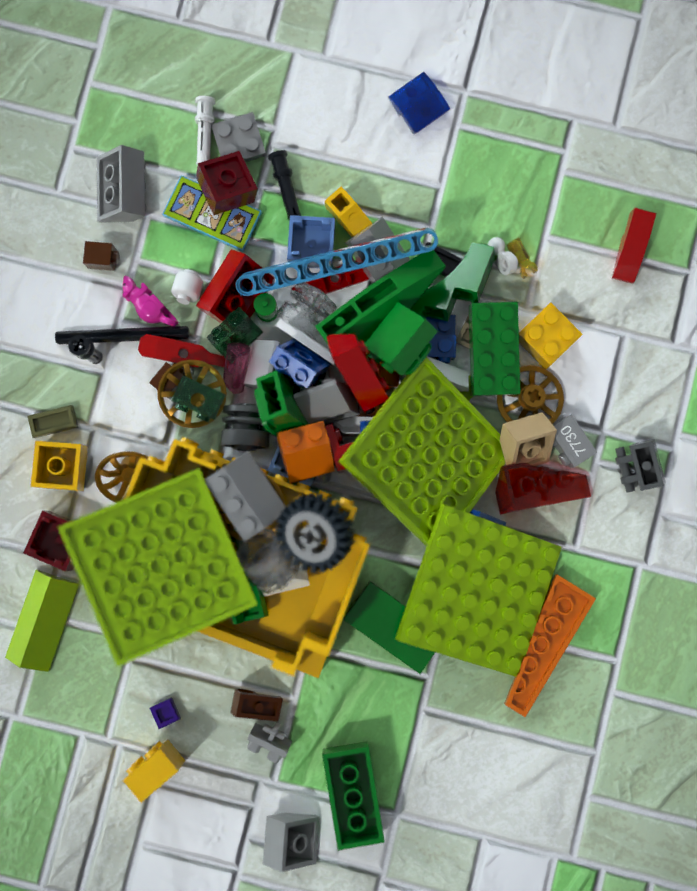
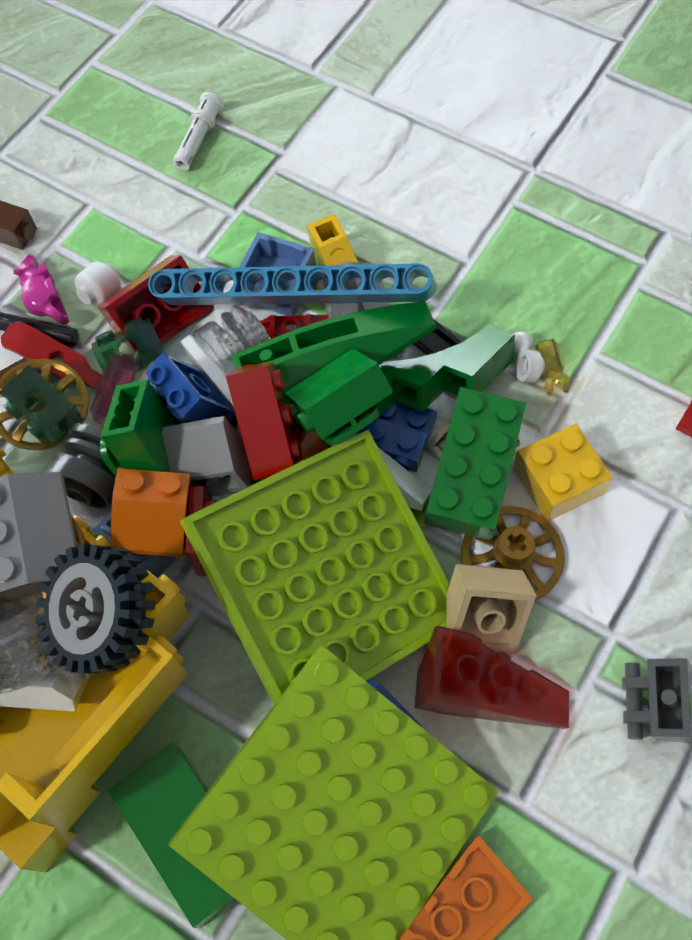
camera: 25 degrees right, 20 degrees down
light grey slope [97,145,146,222] -> none
tile [162,175,262,252] -> none
dark red container [196,151,258,215] -> none
light grey plate [211,112,266,162] -> none
green piece [254,293,279,322] -> none
black pin [268,150,301,220] -> none
clear blue slope [388,71,451,134] -> none
light grey brick [552,414,597,469] -> none

